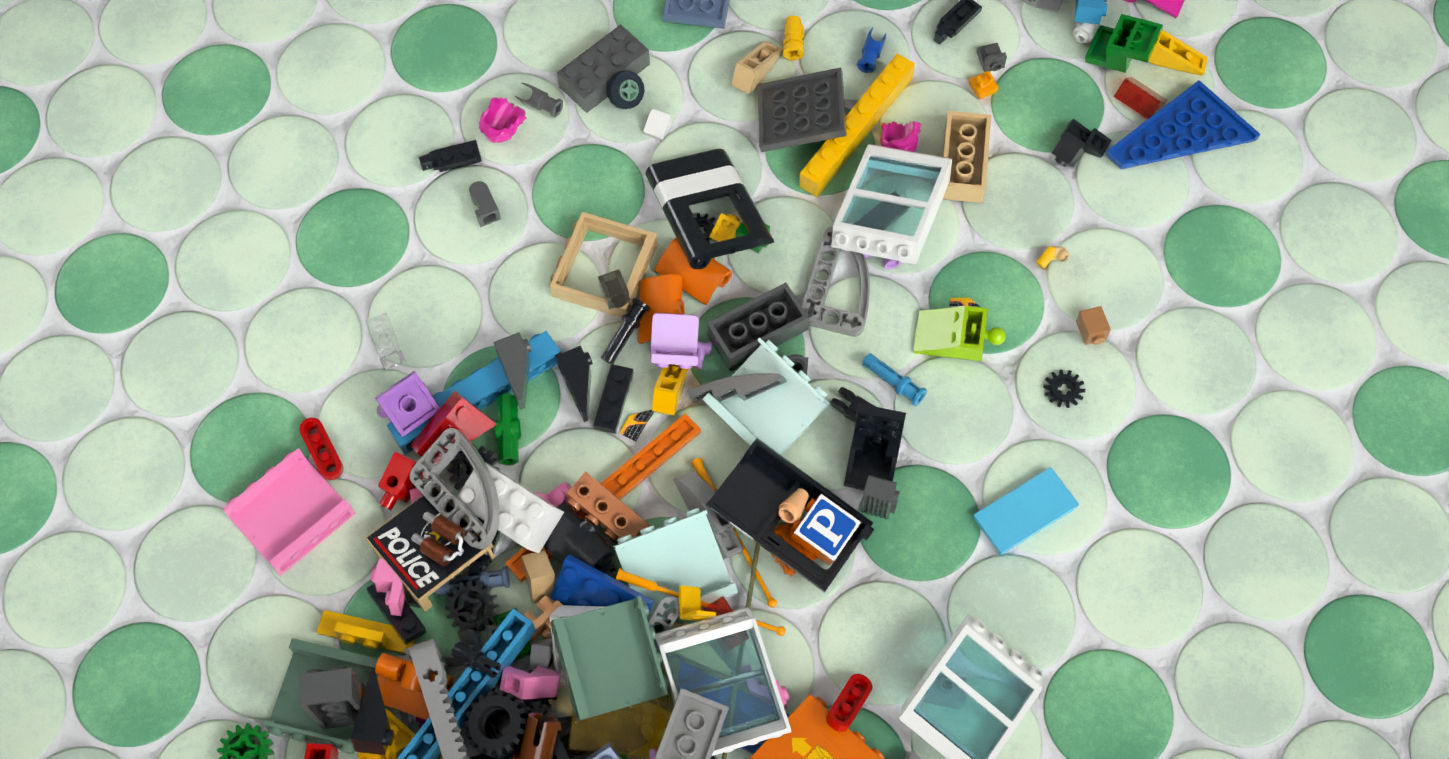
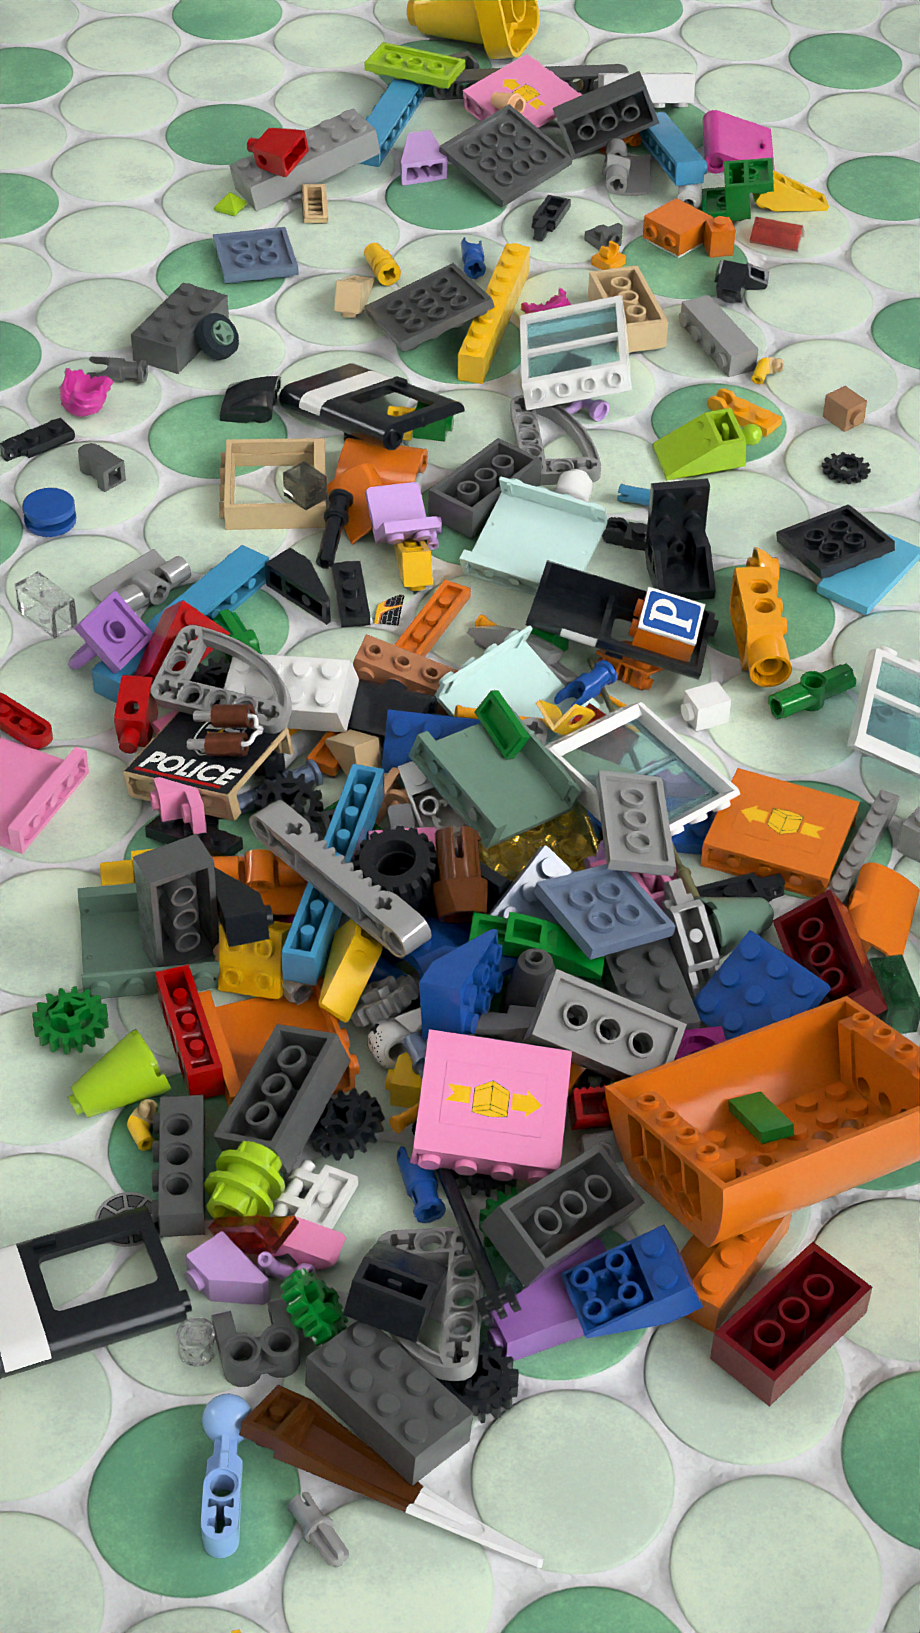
camera: 25 degrees left, 20 degrees down
black pin [452,641,501,678] -> none
dark grey slope [493,332,532,410] -> none
white slope [643,109,672,141] -> none
slope [687,373,786,403] -> none
light nougat cone [778,489,809,523] -> none
red plate [826,674,873,732] -> none
dark grey brick [861,475,900,520] -> none
blue wing [1106,80,1260,169] -> none
none -> blue head [22,488,77,537]
none -> light grey panel [90,549,191,612]
none -> black slope [220,376,281,423]
none -> green tile [474,690,530,759]
none -> blue piece [554,660,617,707]
none -> white head [555,469,593,502]
none -> orange piece [642,198,713,258]
none -> light grey brick [679,295,758,377]
none -> white brick [681,681,731,732]
none -> orange brick [703,216,736,258]
none -> light orange hinge [707,388,782,437]
none -> light orange brick [729,547,792,687]
none -> green piece [768,663,856,719]
none -> black plate [776,504,895,579]

